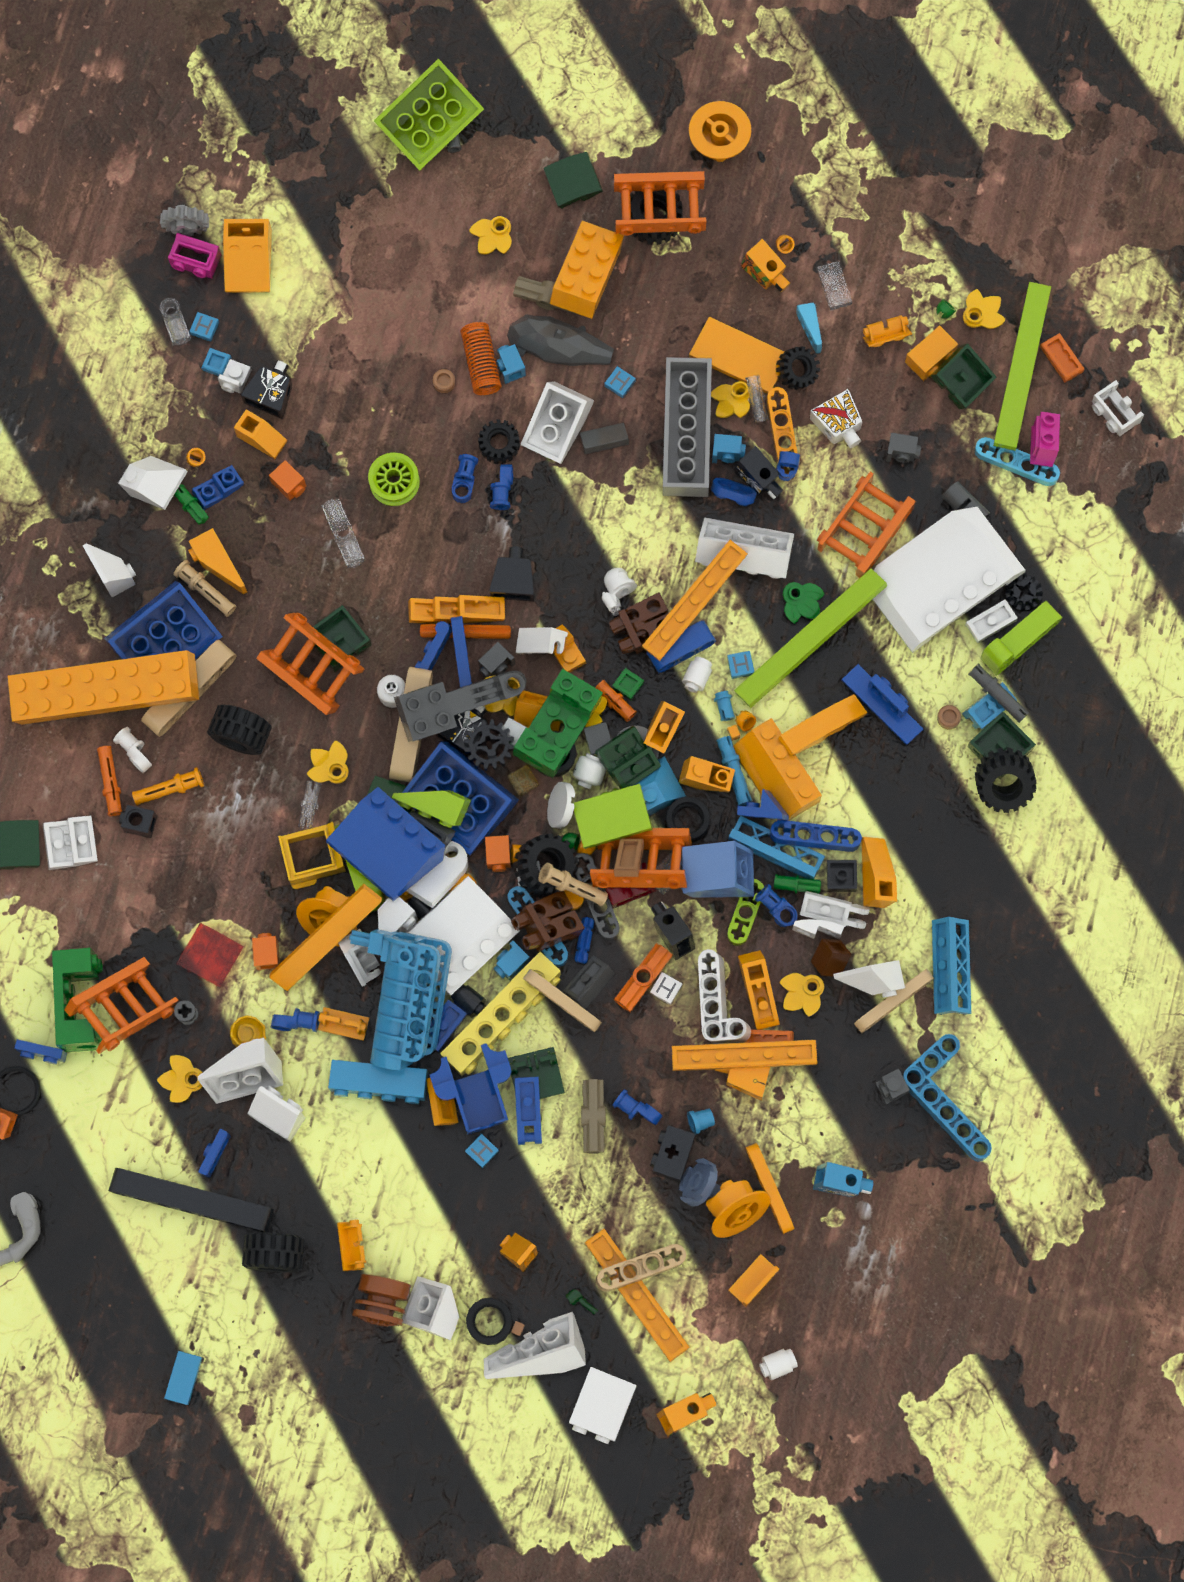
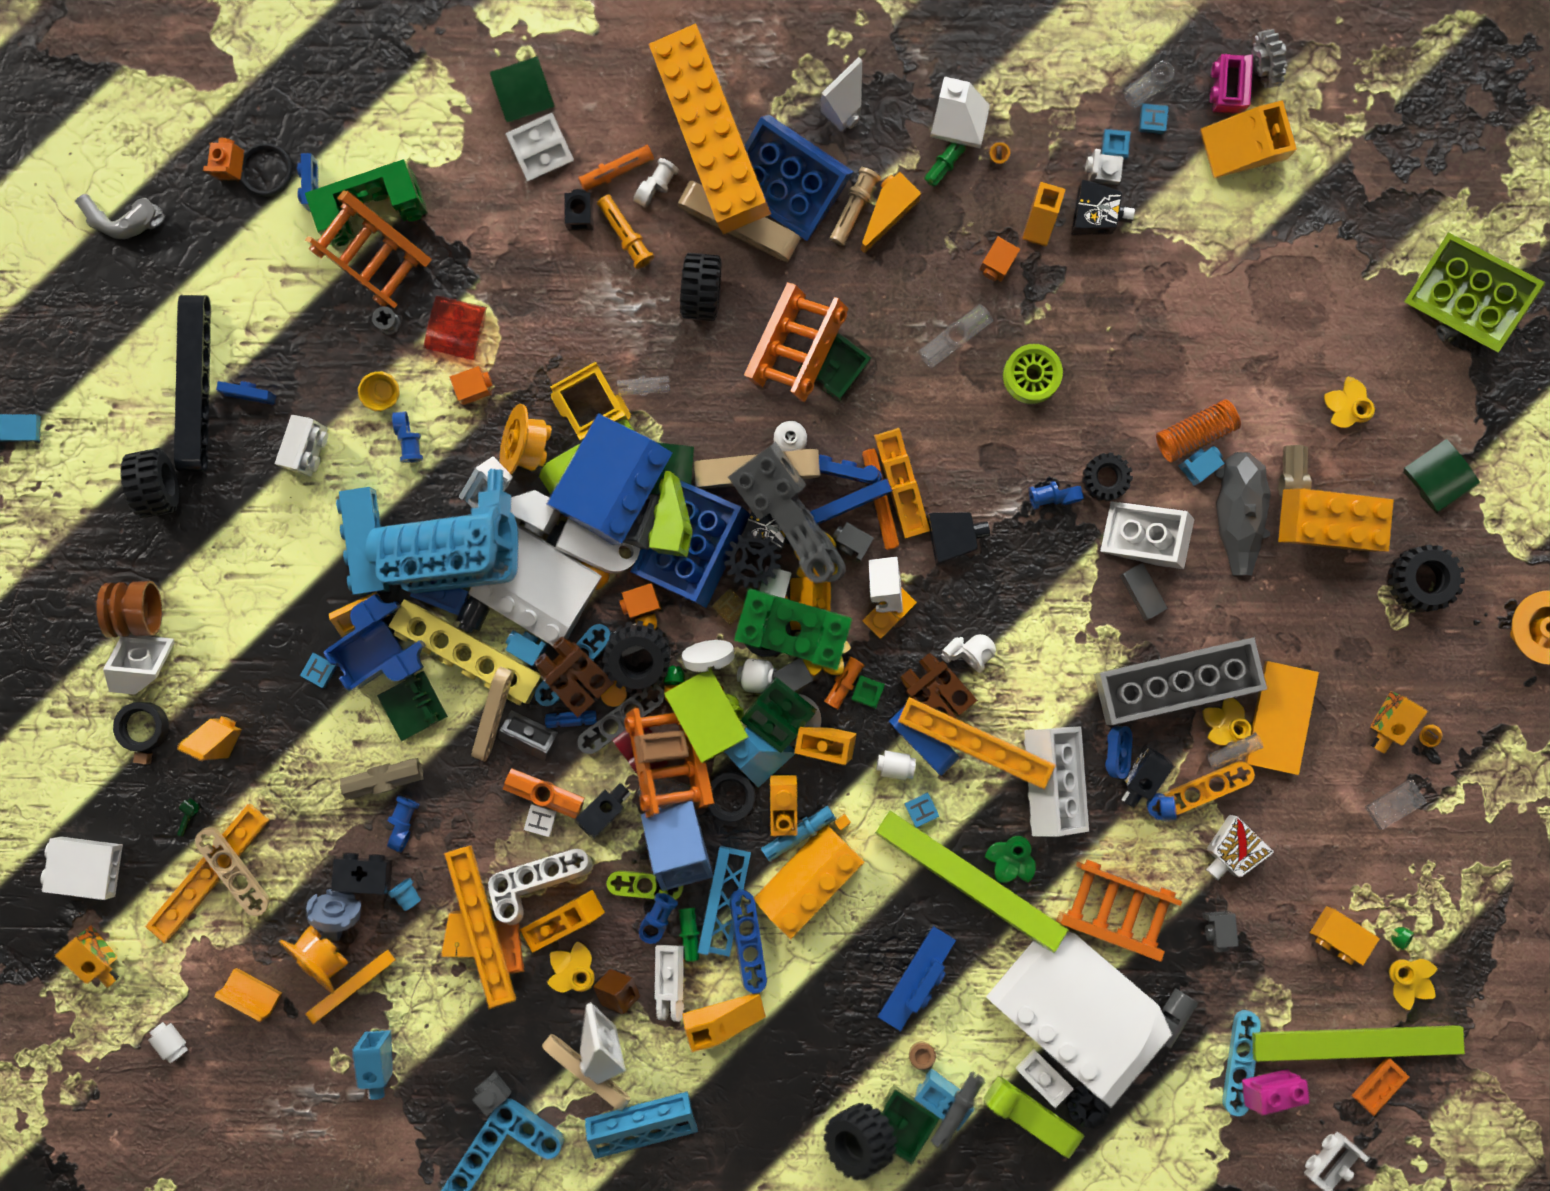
camera: 75 degrees right, 10 degrees up
yellow plate [157,1055,203,1103] -> none
blue slope [192,465,244,510] -> none
white slope [198,1038,283,1104] -> none
light orange tile [269,884,382,991] -> none
yellow plate [307,741,349,784] -> none
light orange hinge [318,1007,370,1041] -> none
light orange hinge [337,1220,366,1271] -> none
medium nougat tile [433,369,456,393] -> none
blue connector [452,454,479,503] -> none
white wedge [484,1312,586,1379] -> none
blue plate [515,1077,542,1145] -> none
tan pin [538,863,608,906] -> none
dark azure tile [604,366,636,398] -> none
orange fence [614,171,706,236] -> none
dark azure brick [712,434,746,464] -> none
dark azure pin [714,691,735,722] -> none
light orange hinge [735,710,756,731] -> none
blue slope [737,789,789,821] -> none
black tyre [776,346,820,390] -> none
light orange slope [778,694,867,756] -> none
white slope [792,919,844,939] -> none
medium azure slope [796,303,822,353] -> none
black piece [826,860,857,892] -> none
light orange hinge [863,315,912,347] -> none
dark green piece [930,343,997,409] -> none

